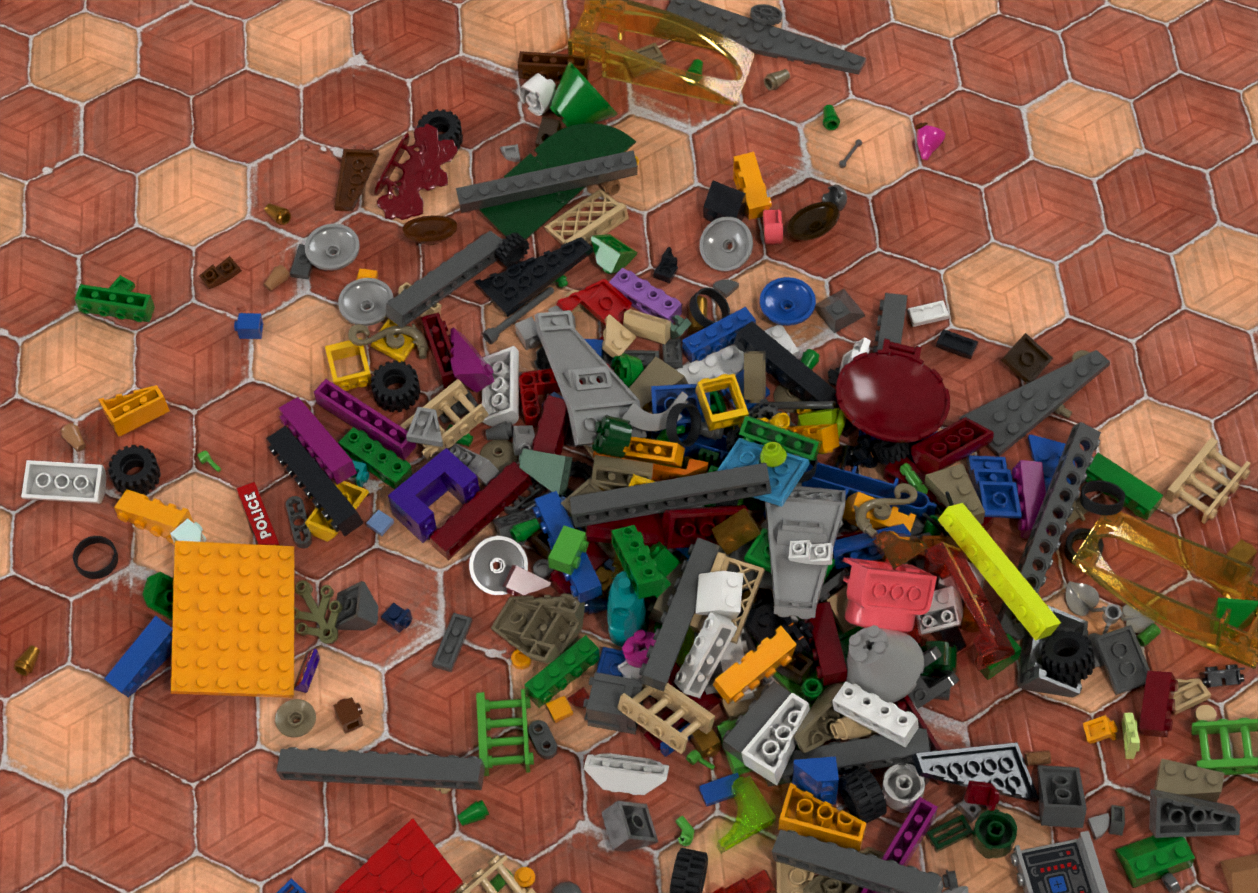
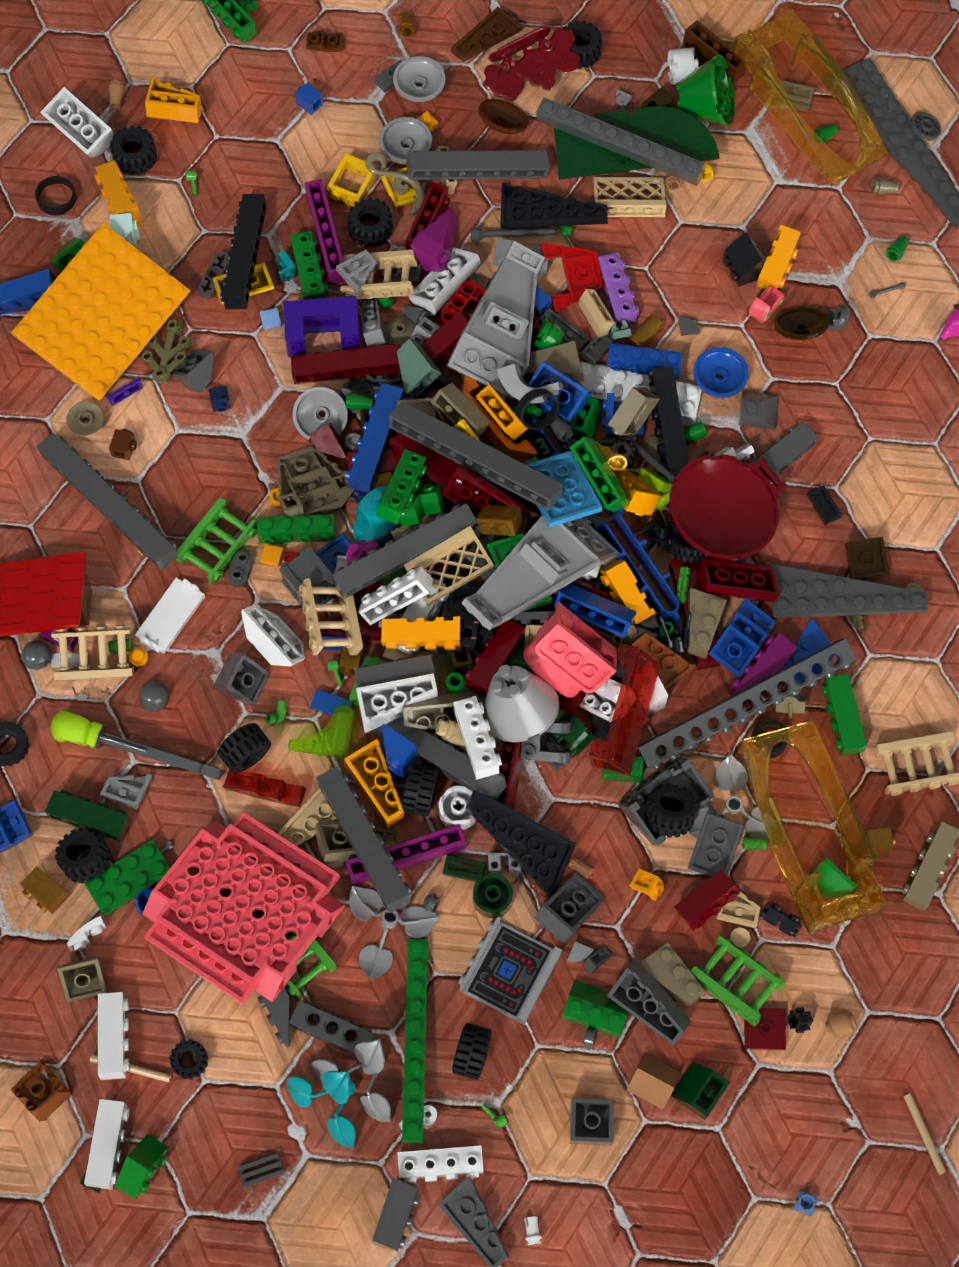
camera: 35 degrees right, 10 degrees up
red tile [236,482,280,546] -> none
medium nougat cone [263,265,290,292] -> none
magenta brick [279,397,357,485] -> none
dark grey tile [432,613,473,673] -> none
green cone [457,800,490,826] -> none
black tyre [495,232,529,267] -> none
bright green brick [548,525,589,575] -> none
green slope [591,234,638,274] -> none
dark green brick [592,415,632,458] -> none
tan wing [602,314,636,358] -> none
black slope [653,247,678,283] -> none
black tyre [689,287,730,328] -> none
yellow window [695,374,749,431] -> none
white slope [695,571,743,619] -> none
light grey dish [700,217,753,272] -> none
lime cone [760,442,787,467] -> none
white slope [788,540,833,565] -> none
dark tan plant [854,483,918,538] -> none
clear orange slope [872,531,928,569] -> none
white plate [907,300,949,327] -> none
neon yellow brick [938,503,1061,641] -> none
dark red bracket [964,780,1000,811] -> none
black tyre [1080,480,1125,516] -> none
yellowish green wing [1122,713,1140,759] -> none
none -> white brick [135,578,205,654]

